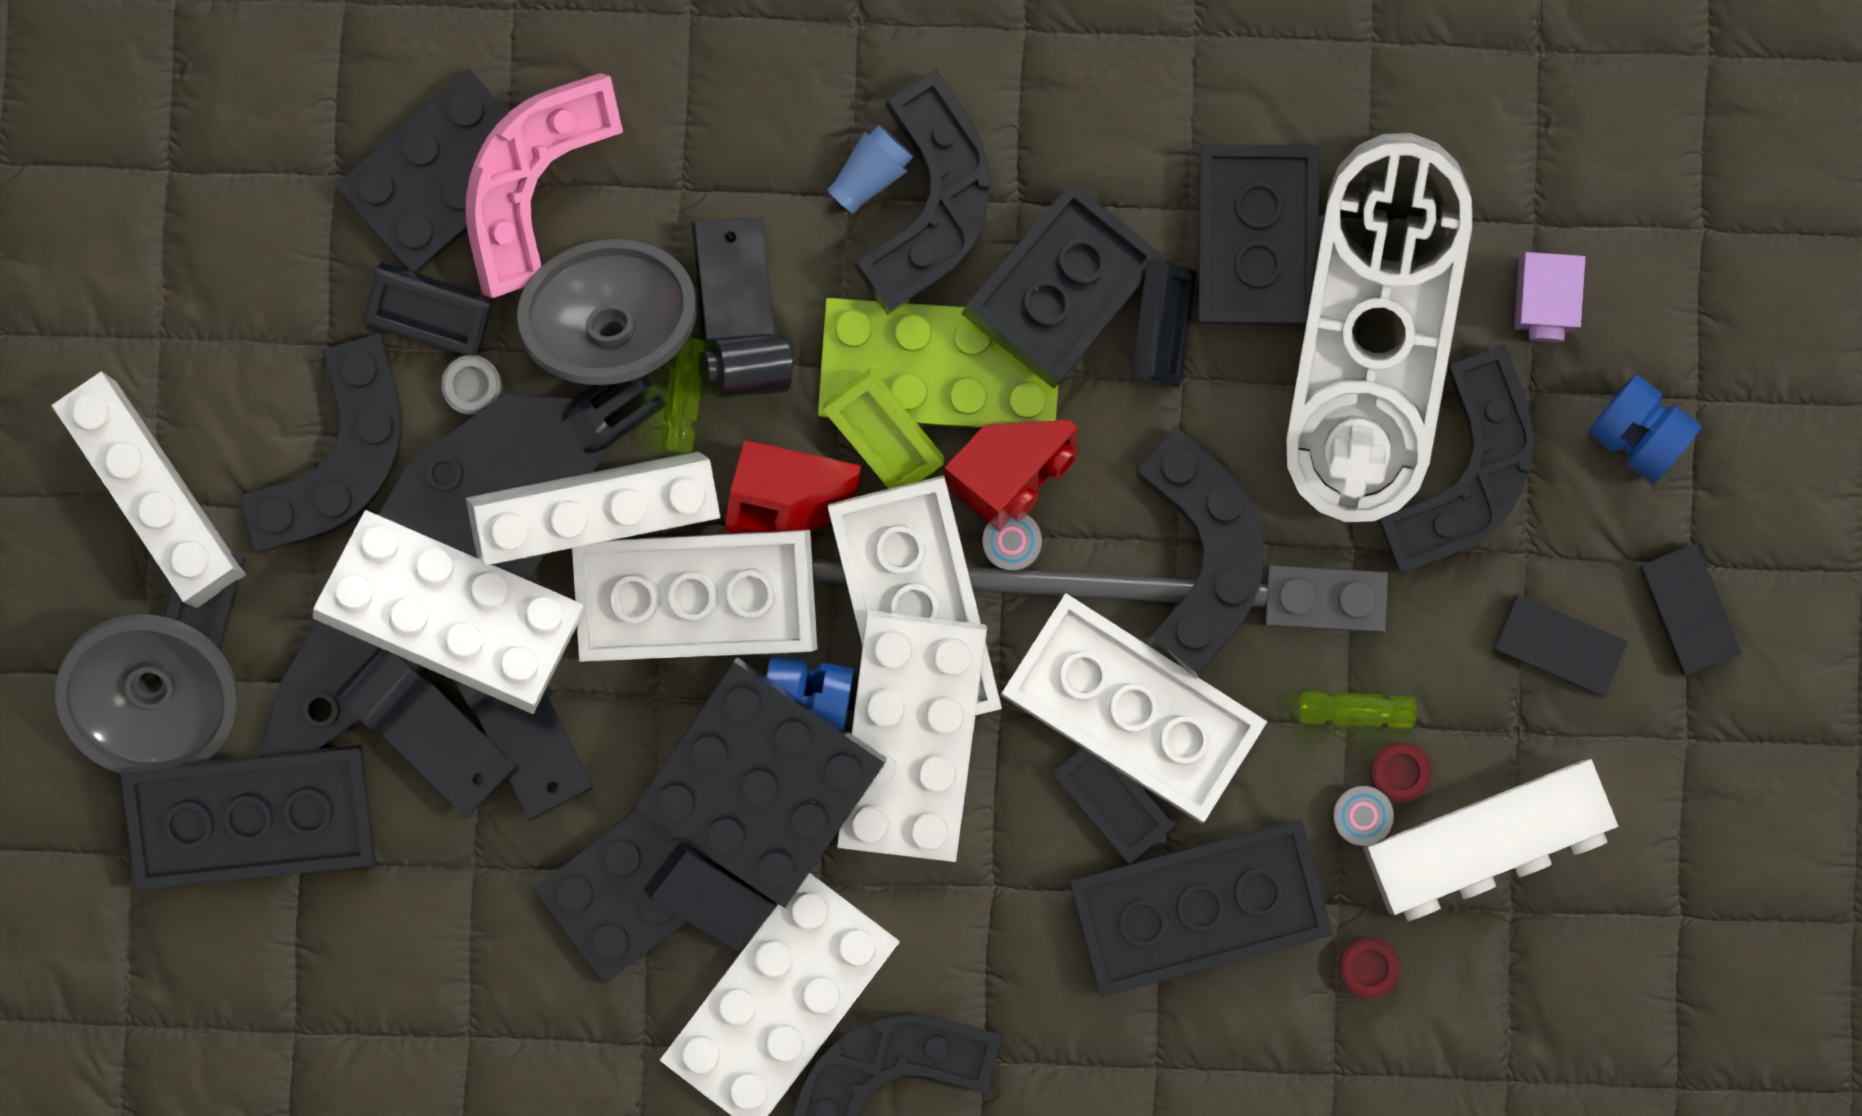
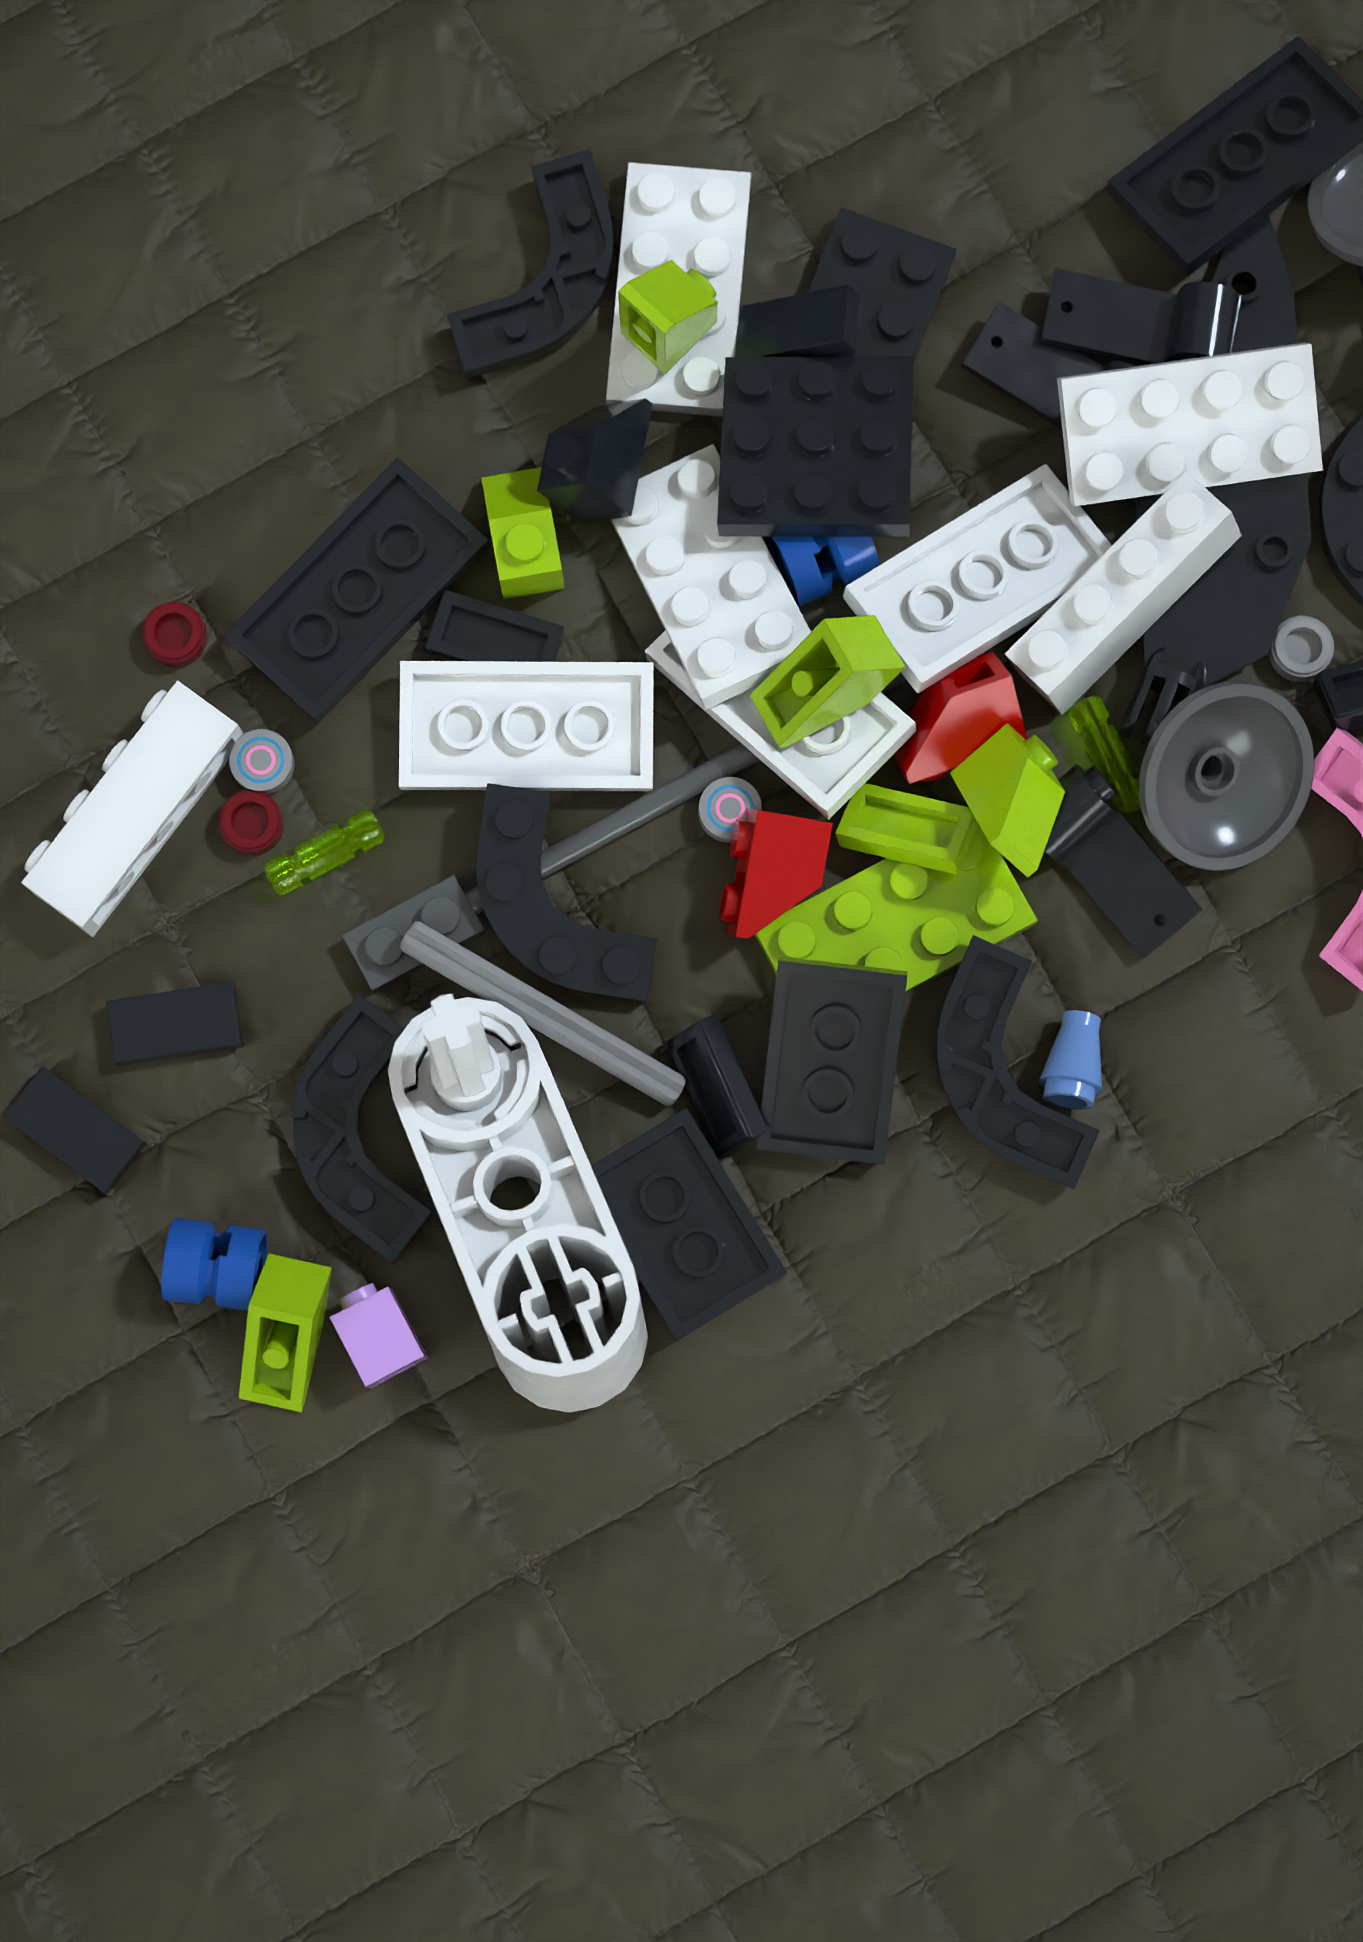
camera: 145 degrees right, 5 degrees down
none -> lime slope [239,1253,332,1412]
none -> light grey axle [400,921,686,1106]
none -> lime slope [481,467,565,600]
none -> black slope [537,398,653,524]
none -> lime slope [618,260,718,374]
none -> lime slope [749,615,905,747]
none -> lime slope [950,723,1065,877]

